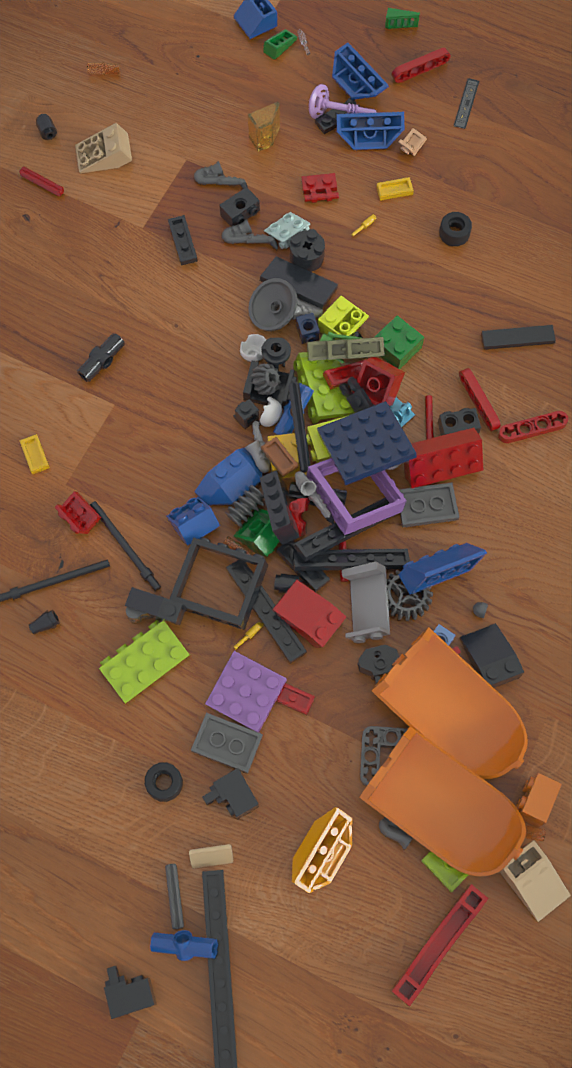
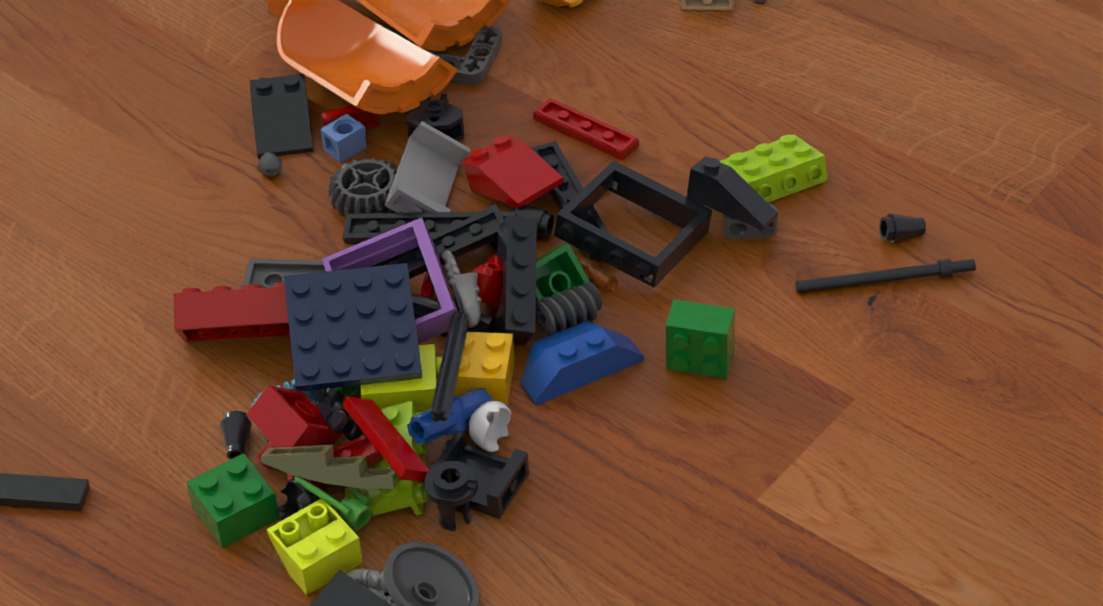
camera: 165 degrees left, 25 degrees down
yellow tile [19,434,50,474] -> none
red bracket [54,491,101,534] -> none
black piece [77,333,125,382] -> none
black bar [90,501,161,591] -> none
black tyre [144,762,183,802] -> none
blue slope [166,497,220,546] -> none
dark grey plate [191,713,263,774] -> none
black hinge [202,768,259,819] -> none
medium lavender plate [205,651,287,733] -> none
black brick [233,399,259,429] -> none
white hair [240,334,266,362] -> none
light grey piece [245,420,271,473] -> none
dark grey gear [251,363,281,395] -> none
dark orange tile [261,437,298,477] -> none
dark blue brick [296,313,320,344] -> none
blue slope [399,543,487,595] -> none
red bar [425,395,434,439] -> none
black brick [437,408,481,436] -> none
red beam [459,368,501,431] -> none
red beam [498,411,569,443] -> none
none -> black cone [220,411,252,459]
none -> red tile [343,396,430,482]
none -> green brick [665,300,735,378]

